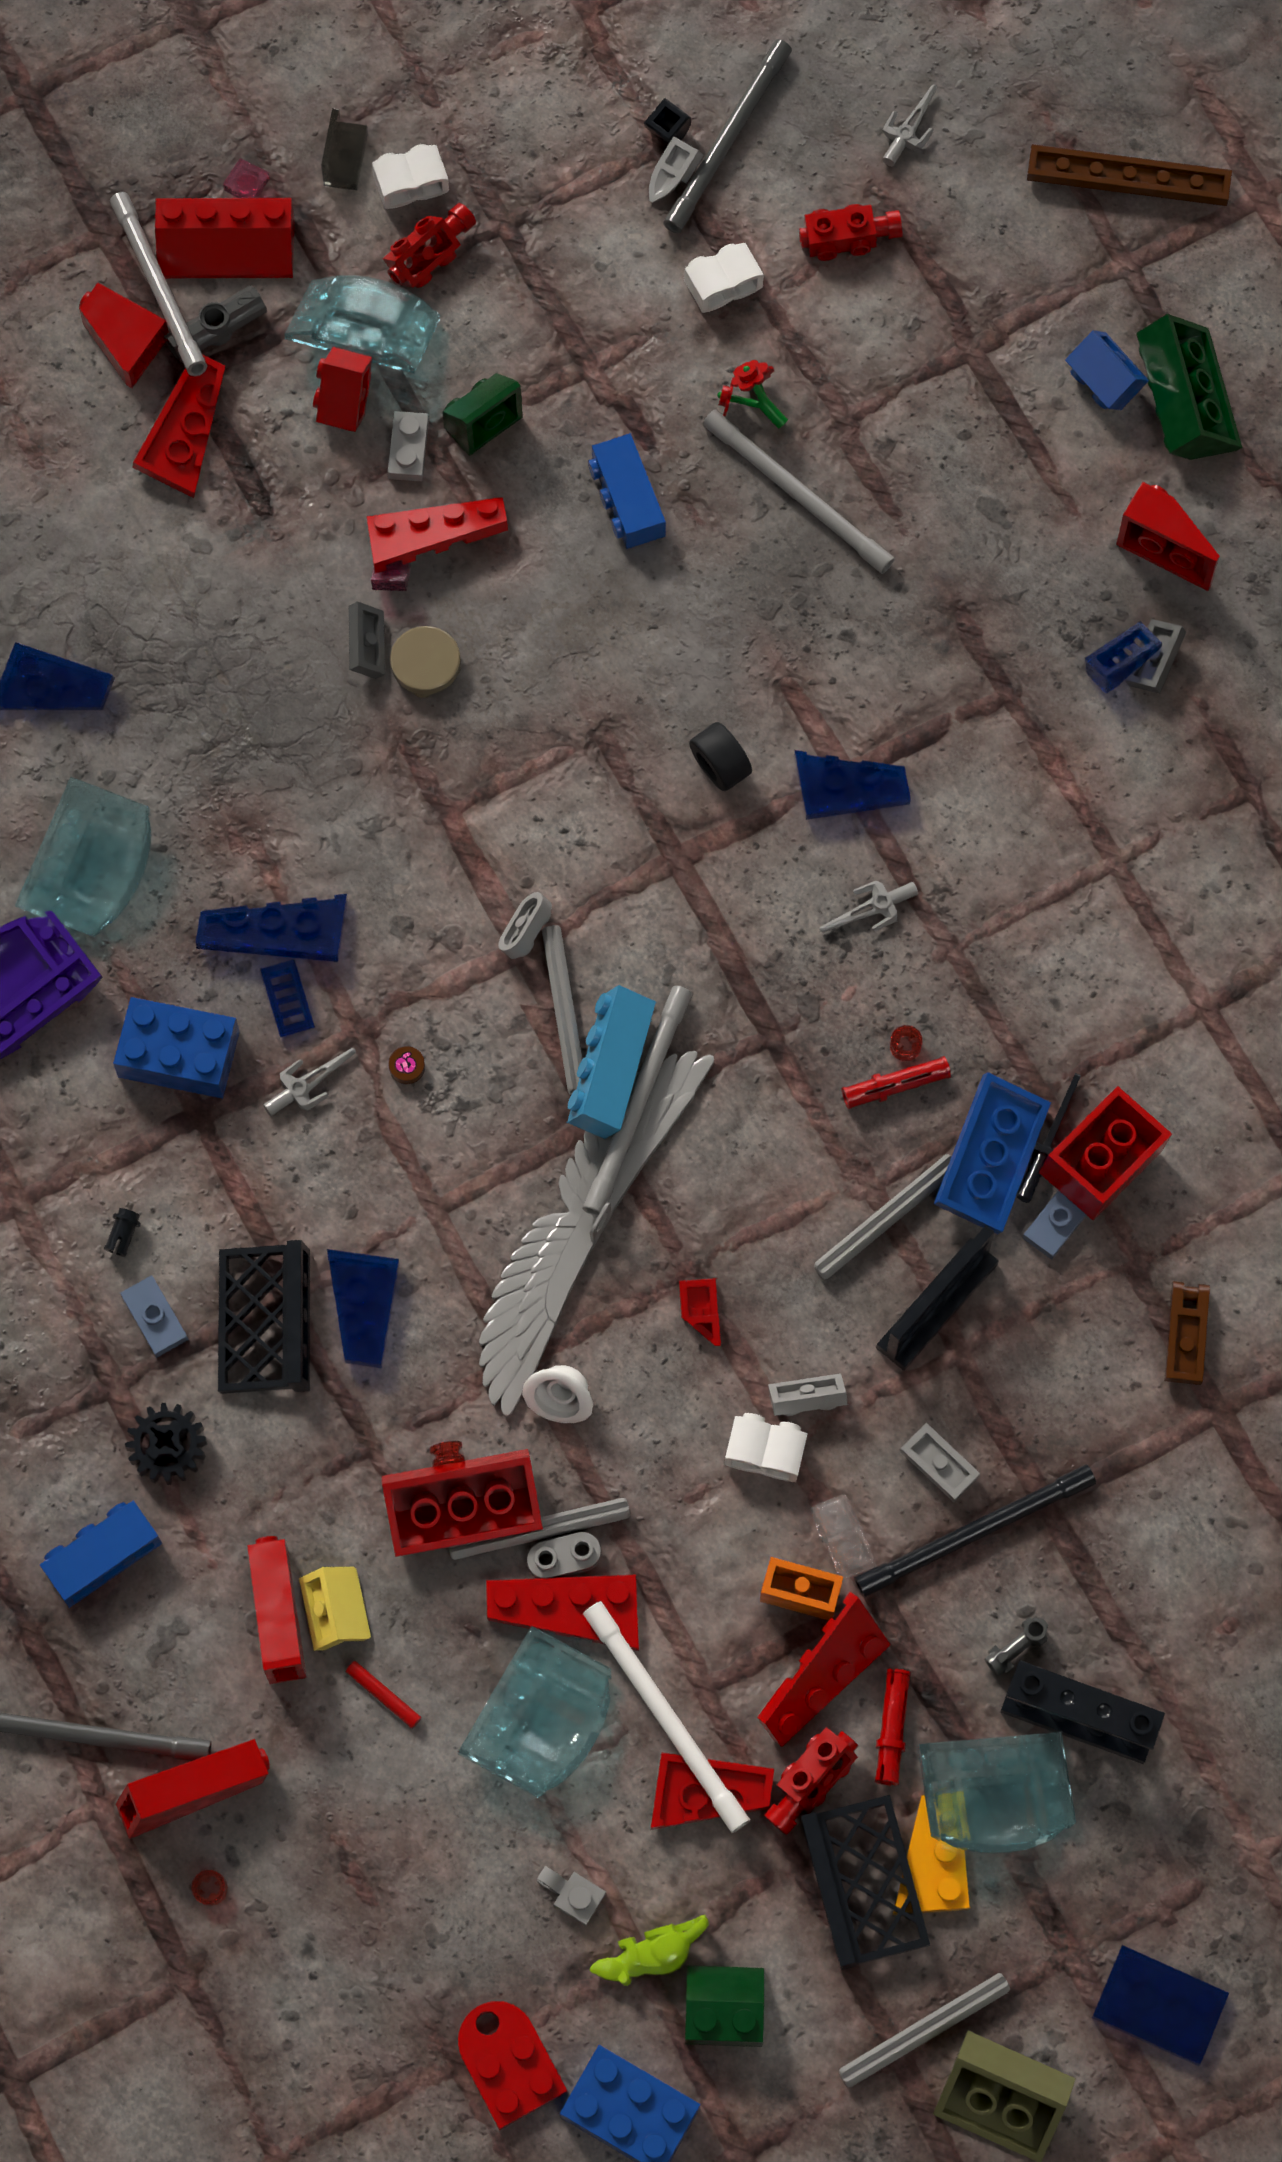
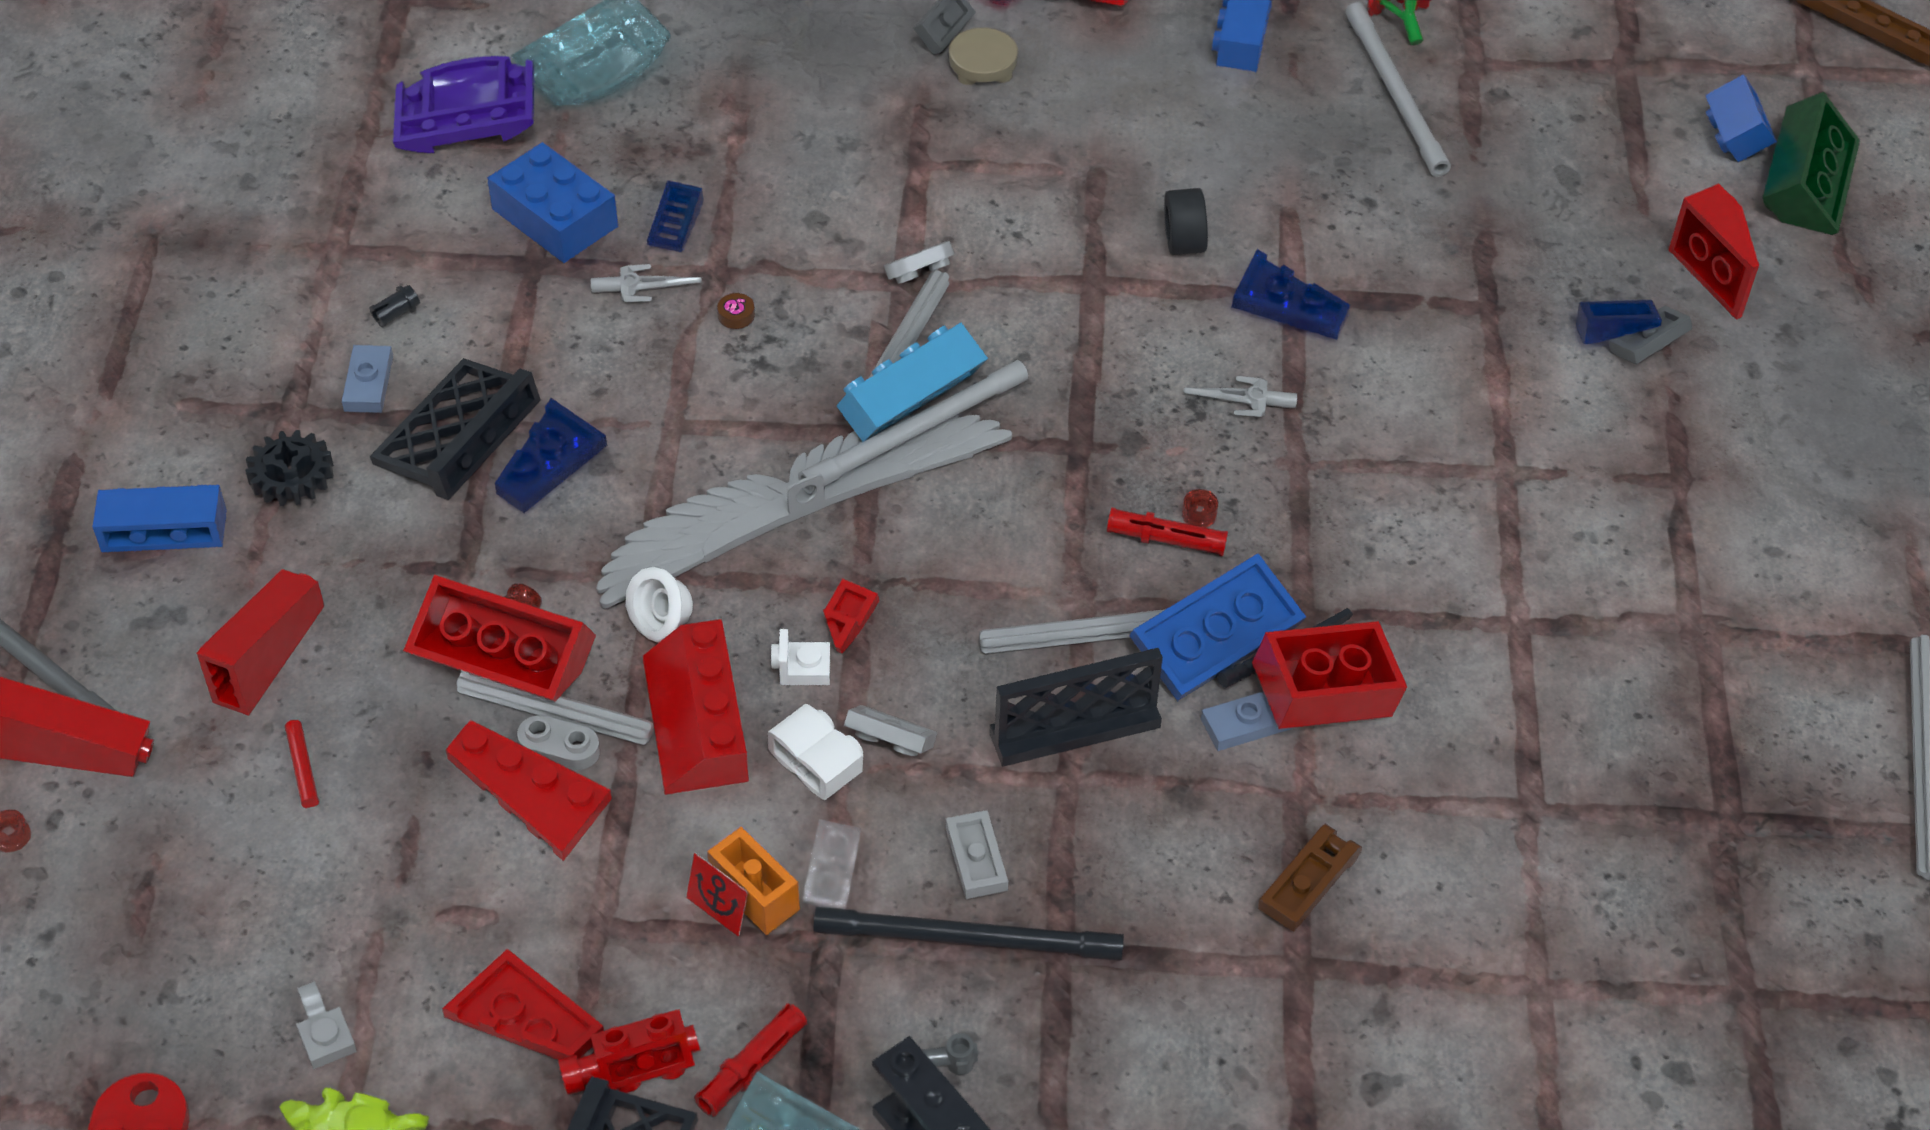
camera: 30 degrees right, 20 degrees down
clear blue wing [196,894,348,962] -> none
light yellow panel [299,1567,371,1651] -> none
clear light blue slope [458,1626,612,1798] -> none
white piece [583,1601,750,1833] -> none
red wing [757,1591,891,1747] -> none
none -> red slope [643,619,749,795]
none -> red sticker [686,852,748,937]
none -> white bracket [771,629,830,685]

